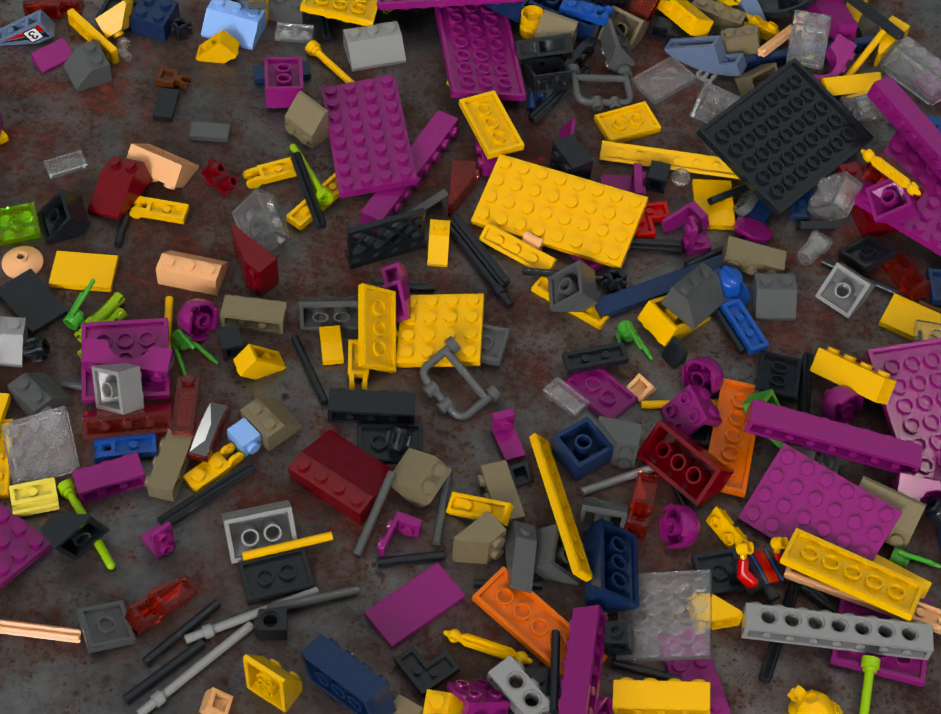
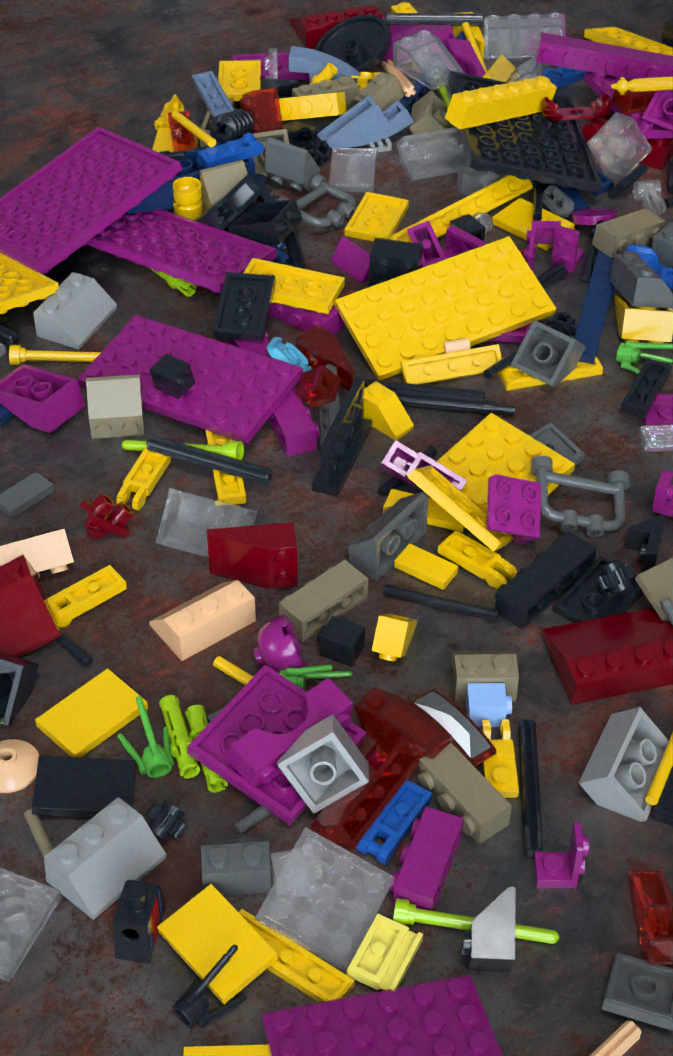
camera: 45 degrees left, 10 degrees down
none -> black brick [149,354,195,399]
none -> black plate [212,272,276,341]
none -> medium azure tile [266,337,312,379]
none -> clear red brick [295,365,342,408]
none -> black gear [304,137,331,166]
none -> magenta slope [407,221,446,268]
none -> yellow brick [445,76,557,130]
none -> magenta bracket [487,474,541,545]
none -> dark red piece [541,94,612,122]
none -> black slope [625,515,666,572]

